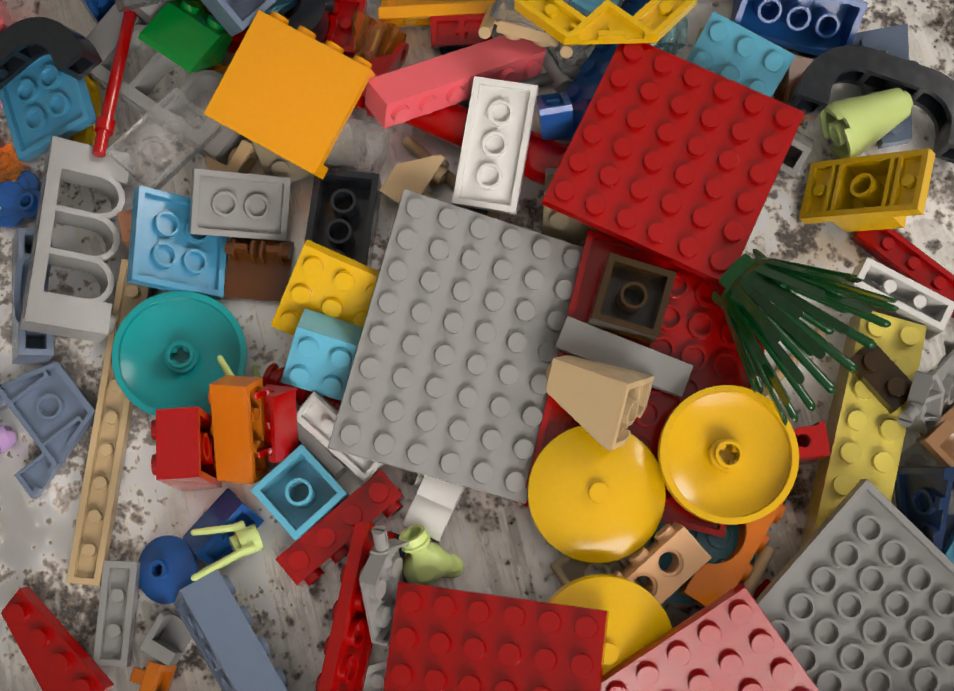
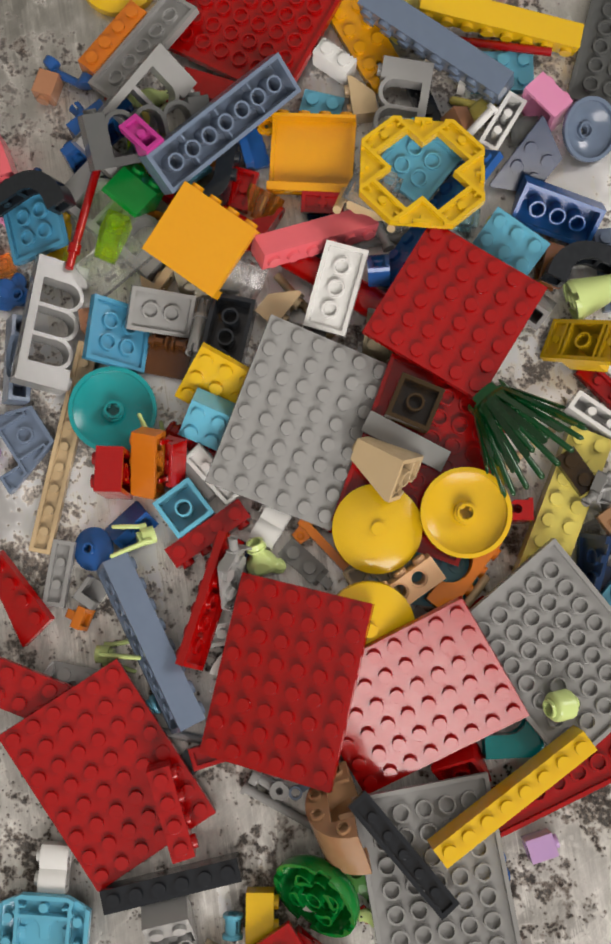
camera: 10 degrees right, 5 degrees up
none -> clear neon green slope [94,209,132,265]
none -> light grey pin [185,297,211,358]
none -> light grey hinge [278,537,333,590]
none -> orange hinge [292,520,350,572]

